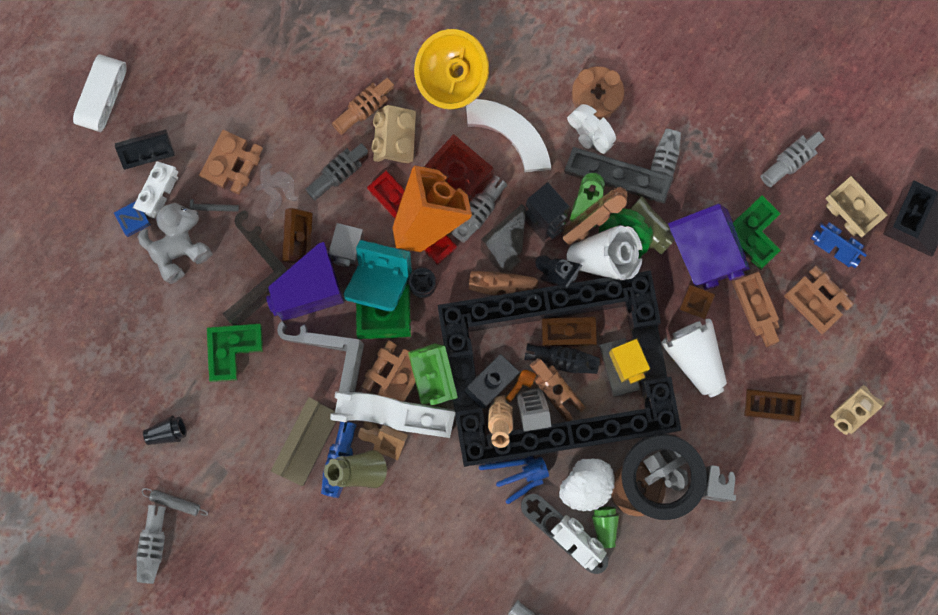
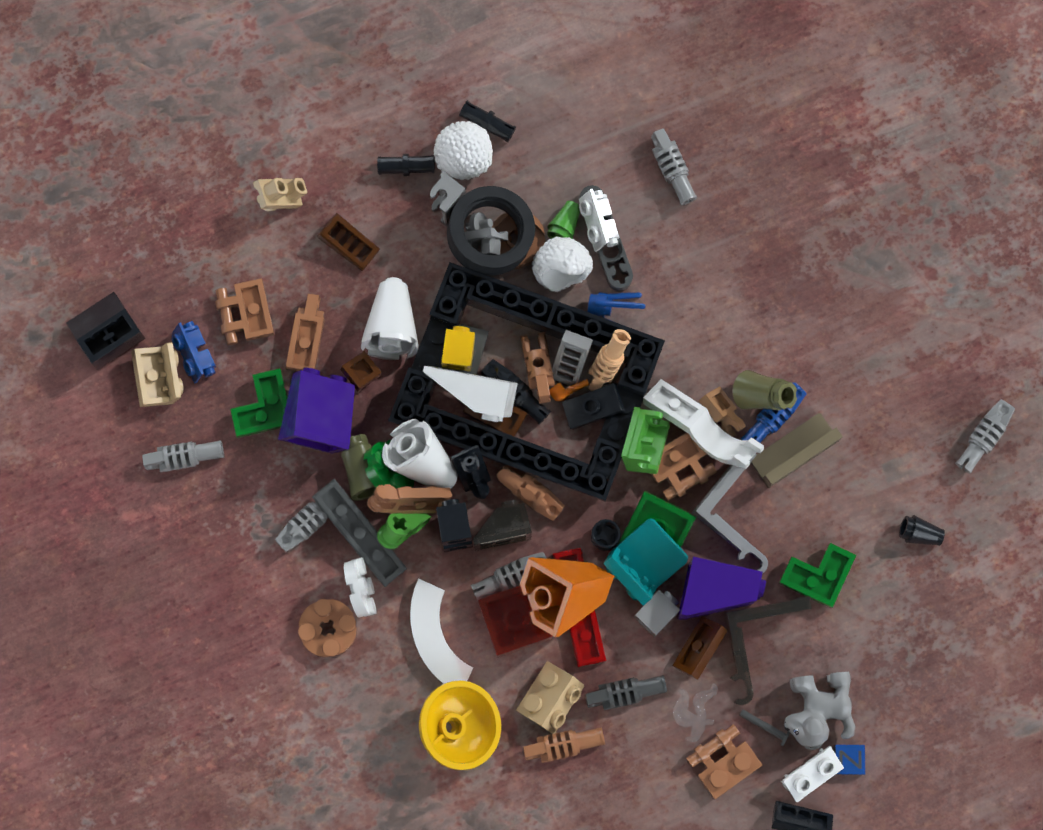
camera: 150 degrees left, 0 degrees up
light grey piece [142,488,208,516] -> none
none -> black pin [377,154,435,176]
none -> white slope [423,366,518,422]
none -> white hair [434,121,493,180]
none -> black pin [459,100,516,143]

